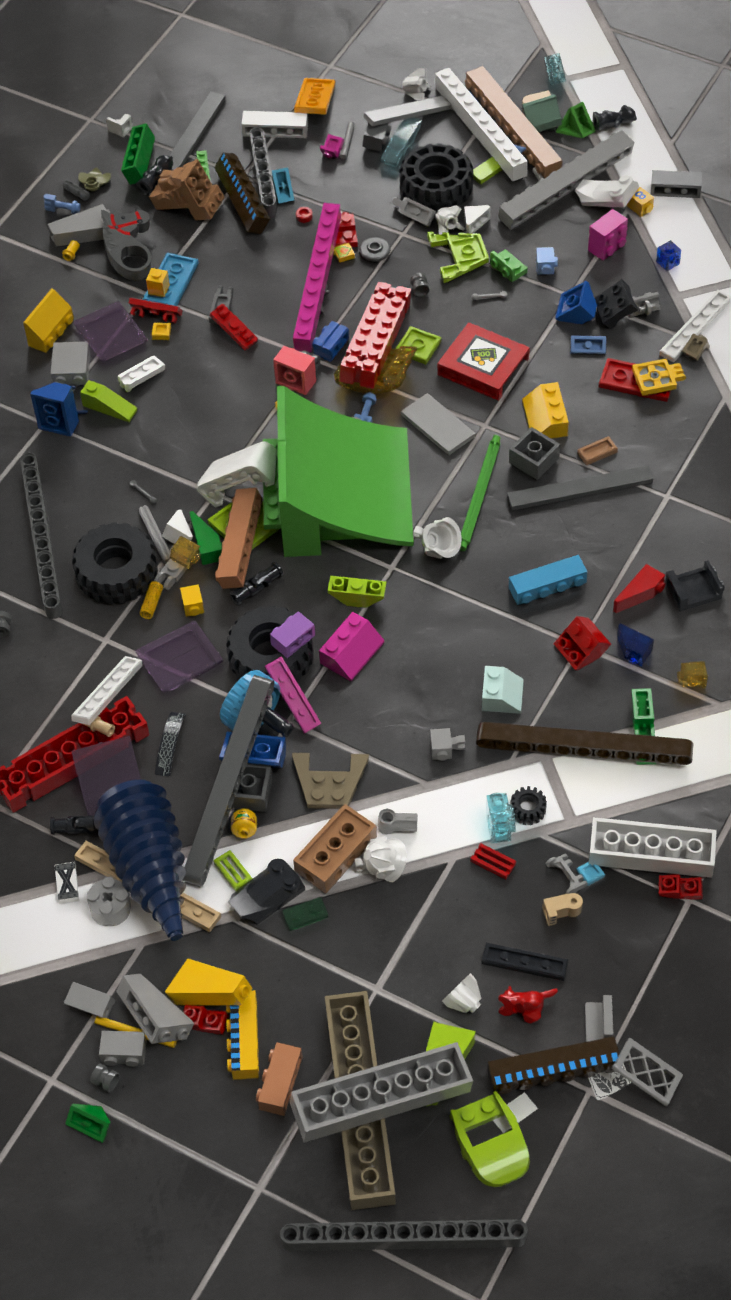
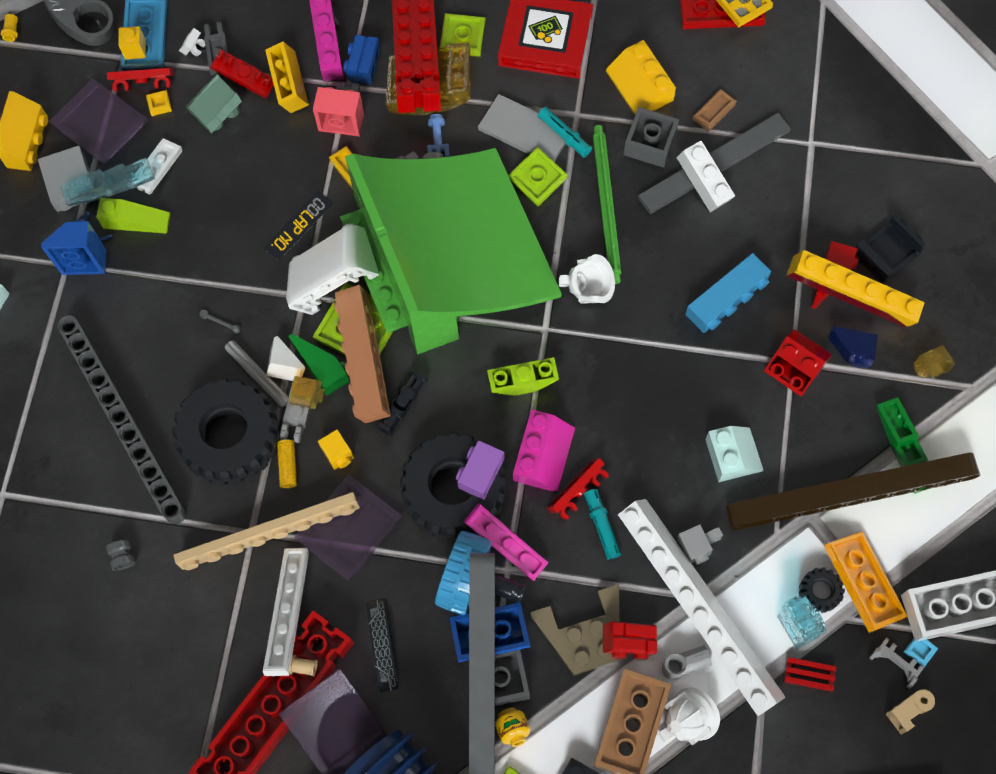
camera: 20 degrees left, 15 degrees up
none -> clear light blue slope [60,158,155,207]
none -> tan plate [174,492,360,570]
none -> white tile [179,28,205,56]
none -> sand green slope [186,74,242,133]
none -> black sticker [264,191,333,260]
none -> yellow brick [265,42,309,113]
none -> lime tile [508,147,568,207]
none -> teal pin [537,107,592,158]
none -> red plate [547,458,609,520]
none -> teal pin [584,489,621,560]
none -> red brick [603,621,657,661]
none -> white brick [618,499,786,716]
none -> white brick [677,141,735,212]
none -> yellow brick [787,250,925,328]
none -> light orange tile [824,531,908,633]

